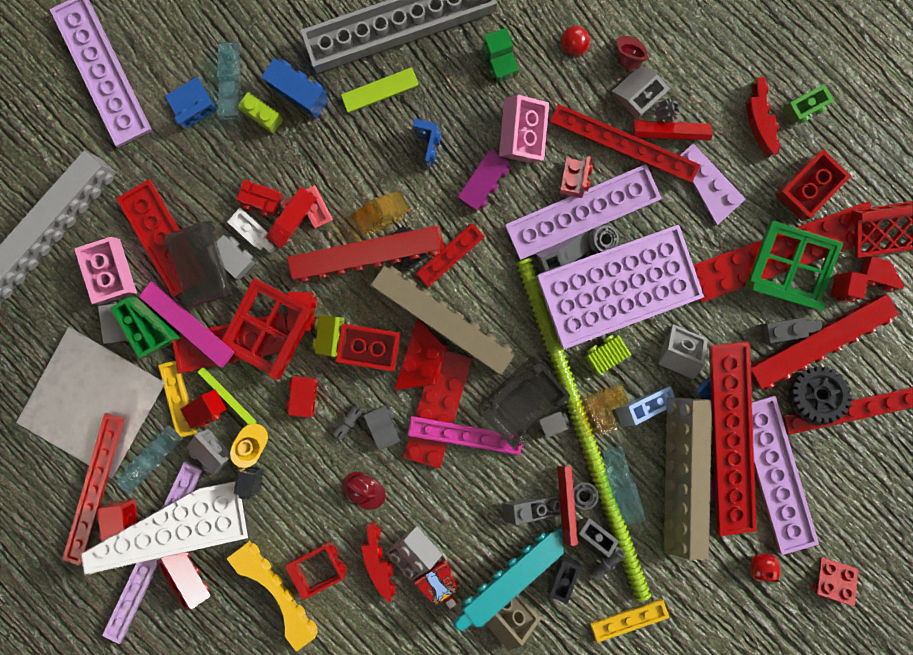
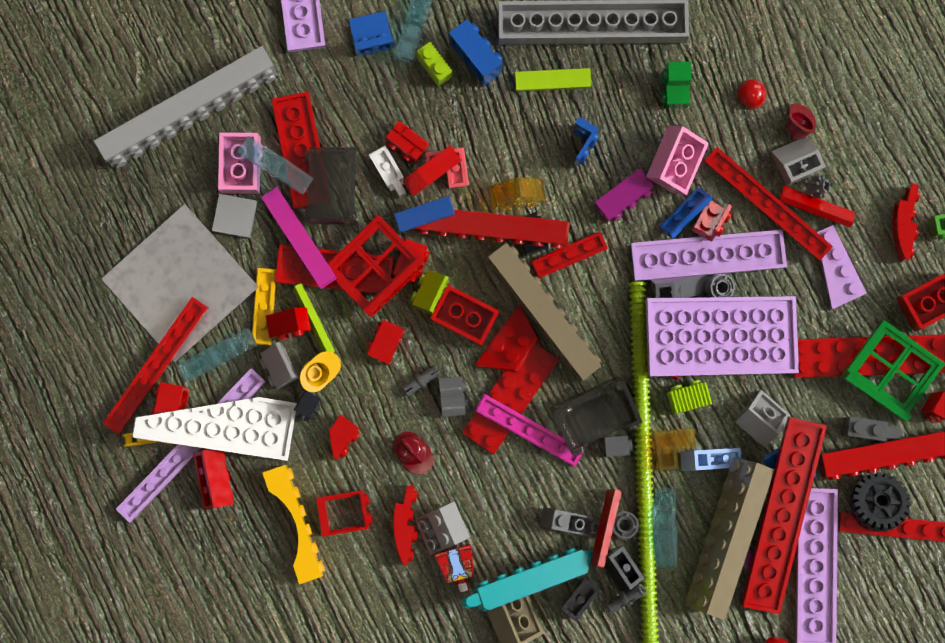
camera: 15 degrees right, 5 degrees down
green wedge [110,297,180,359] -> none
light grey brick [208,235,255,279] -> none
none -> clear light blue slope [237,136,314,195]
none -> red slope [329,415,361,460]
none -> blue tile [395,196,455,233]
none -> blue tile [659,187,712,239]

